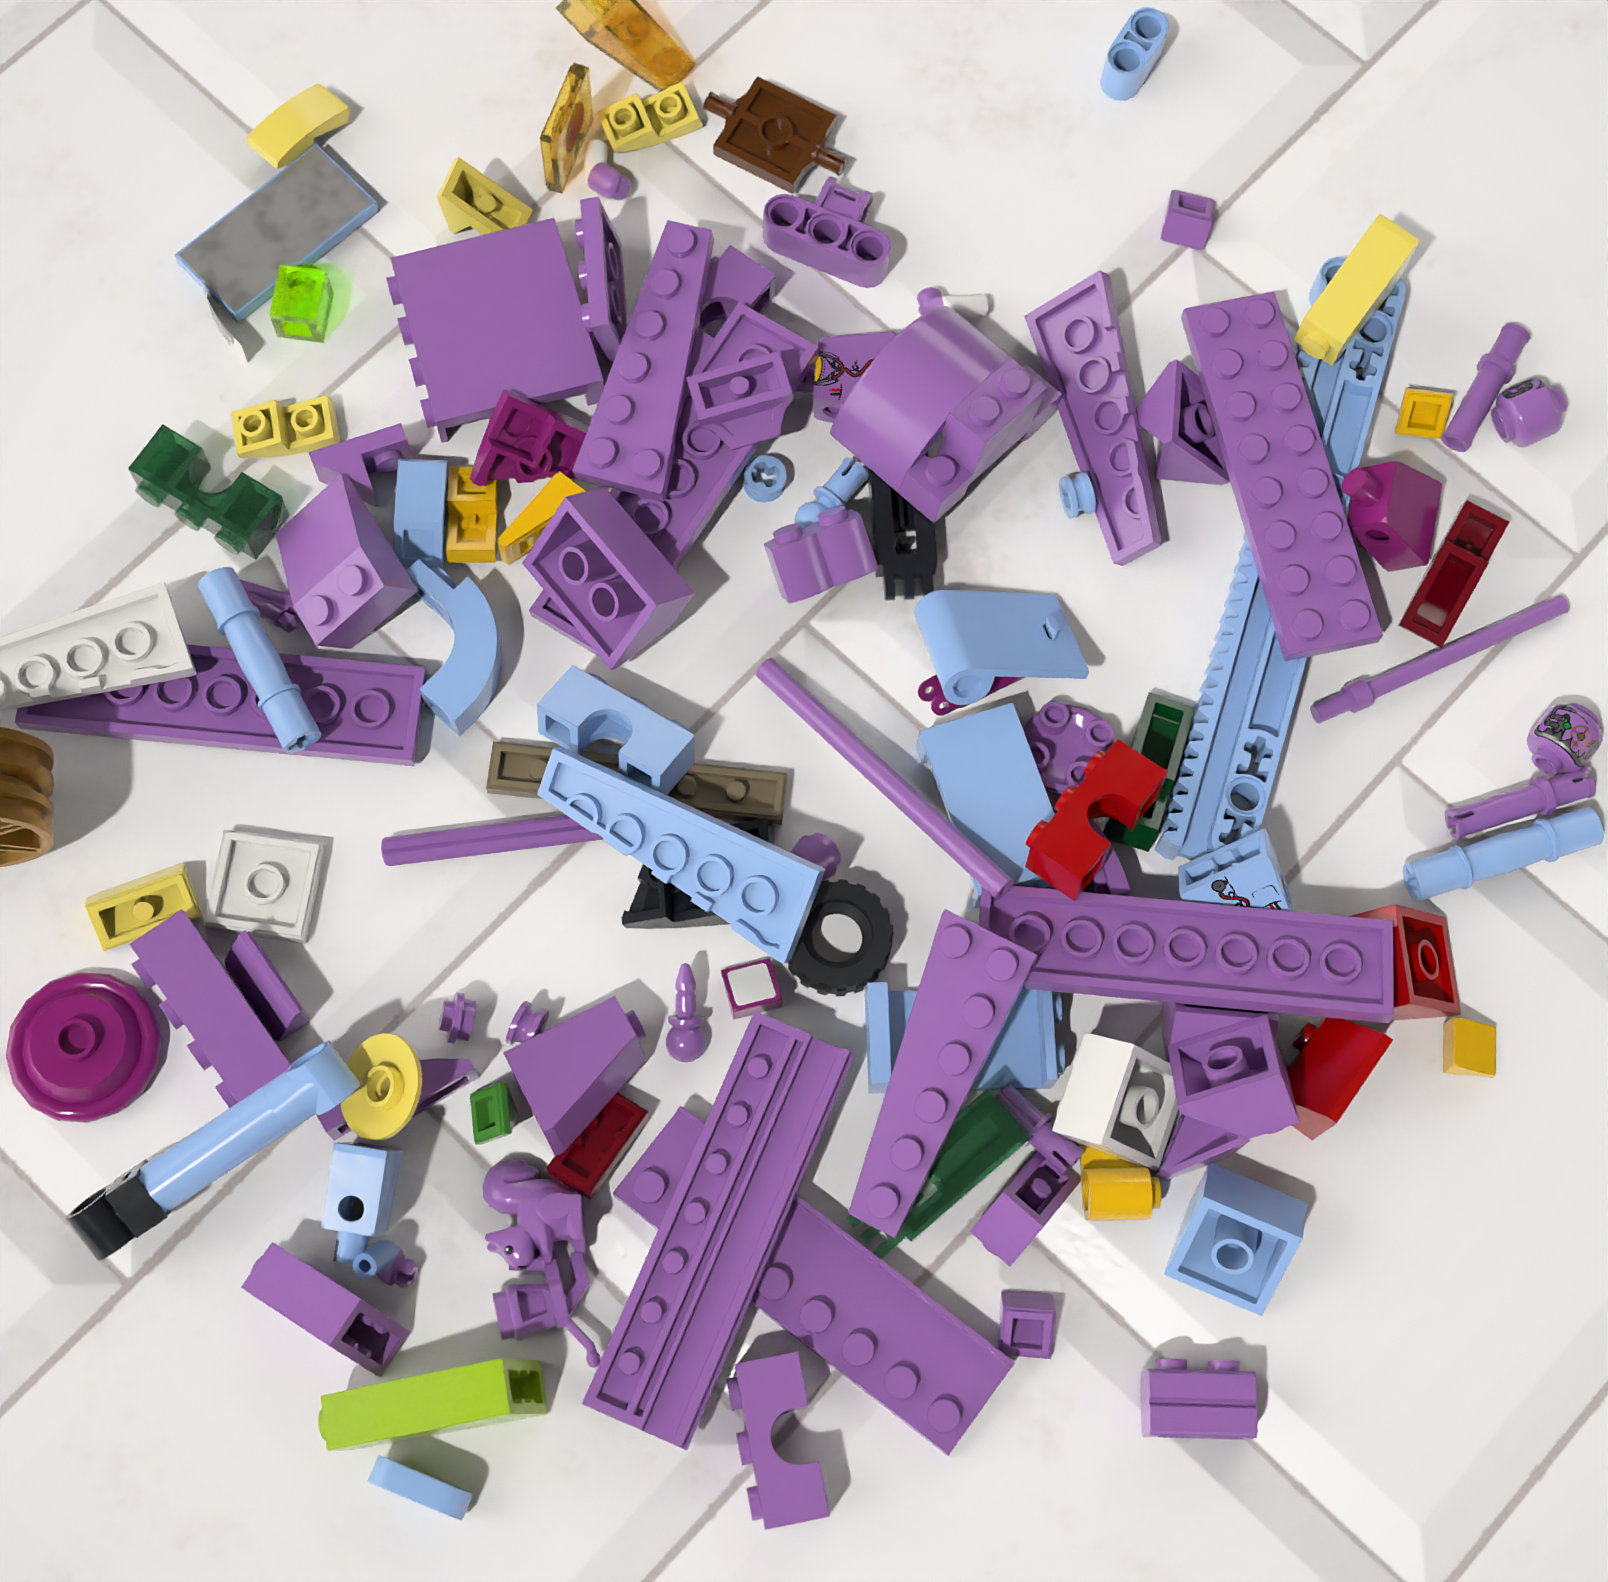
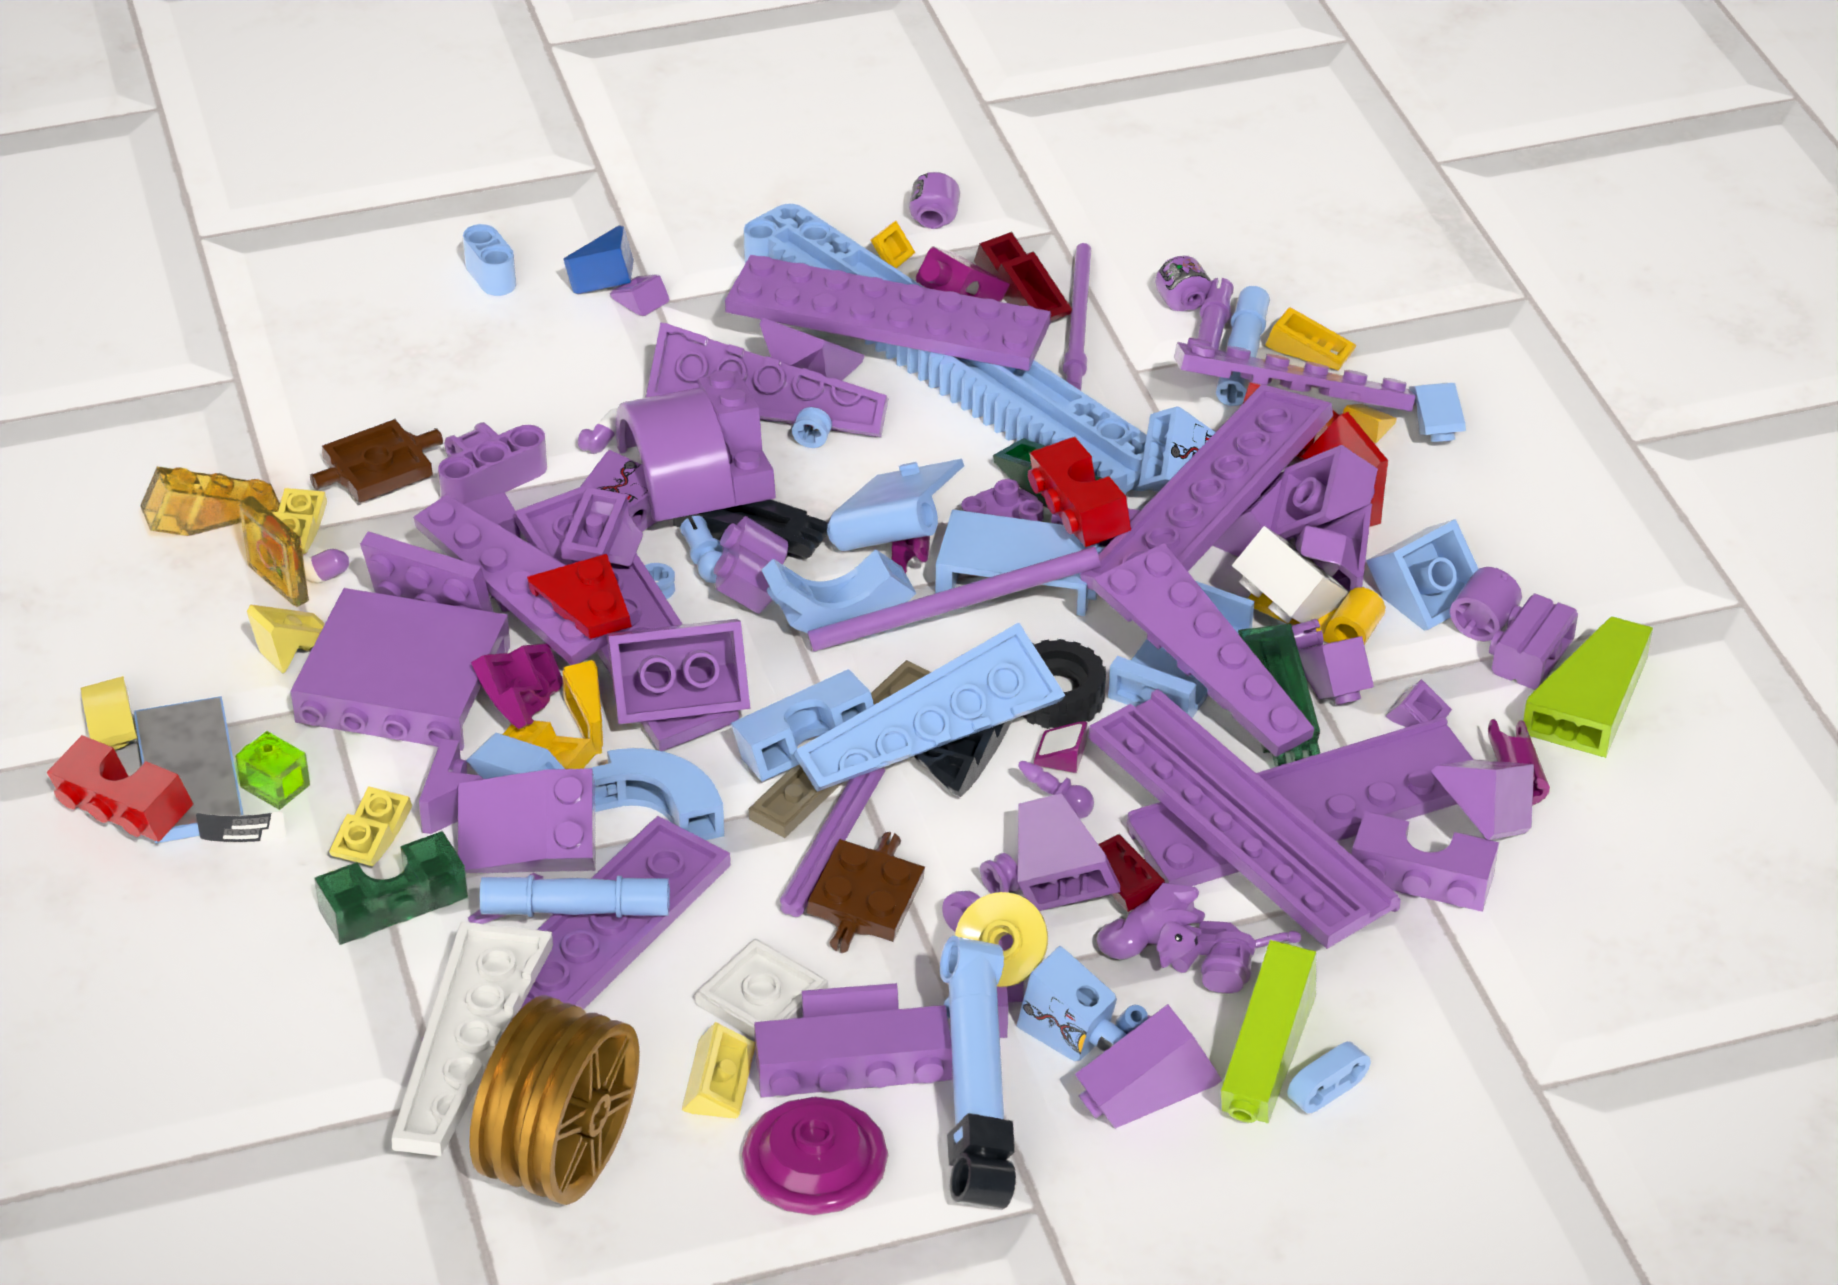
camera: 55 degrees left, 30 degrees down
bright green slope [470,1082,519,1145] -> none
light yellow slope [1294,214,1420,366] -> none
medium lavender pin [1441,323,1530,452] -> none
none -> arch [47,735,194,842]
none -> red wing [527,554,632,639]
none -> slope [563,225,634,294]
none -> light blue arch [762,549,916,633]
none -> reddish brown plate [807,832,925,953]
none -> medium lavender wing [1174,338,1416,411]
none -> yellow slope [1265,307,1357,371]
none -> medium lavender slope [1295,525,1347,576]
none -> light blue slope [1409,383,1466,442]
none -> medium lavender slope [1431,760,1534,840]
none -> medium lavender piece [1450,567,1522,642]
none -> magenta piece [1488,719,1550,805]
none -> lime slope [1523,616,1653,758]

